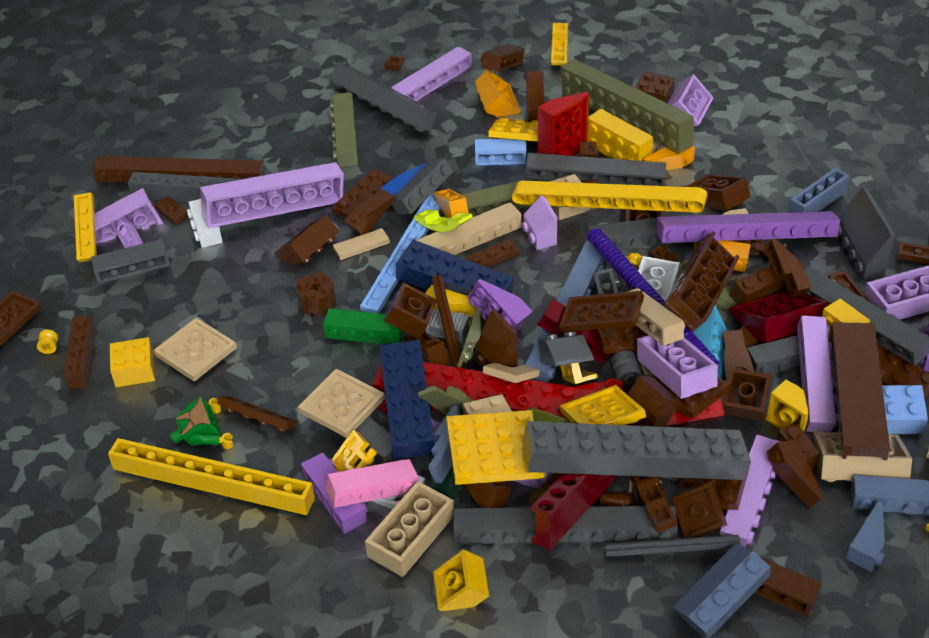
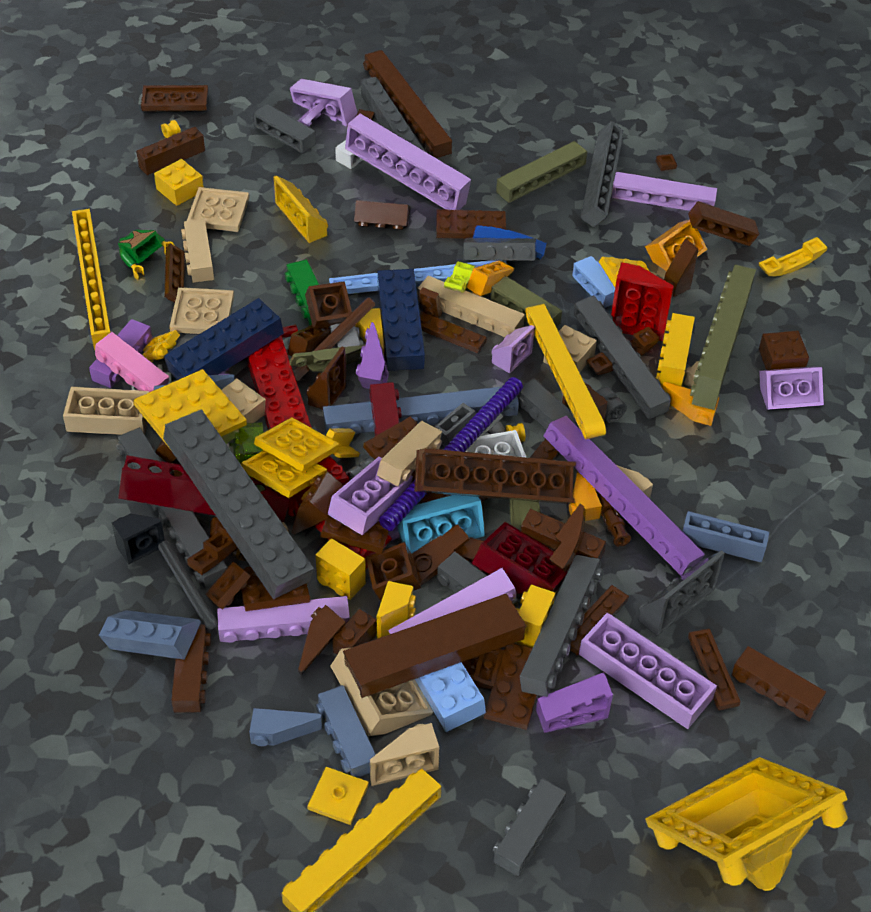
camera: 55 degrees right, 5 degrees up
yellow plate [74,192,97,263] -> none
reddish brown brick [296,271,336,316] -> none
tan tile [333,228,390,260] -> none
reddish brown slope [344,189,396,236] -> none
olive piece [418,386,473,415] -> none
yellow slope [433,549,489,611] -> none
tan tile [483,363,540,383] -> none
dark grey slope [539,331,594,366] -> none
reddish brown plate [559,291,644,332] -> none
reddish brown slope [685,174,751,212] -> none
none -> black slope [112,513,165,565]
none -> tan brick [181,219,214,283]
none -> yellow plate [254,417,340,472]
none -> yellow slope [274,176,328,243]
none -> yellow brick [315,538,366,600]
none -> reddish brown plate [419,287,442,318]

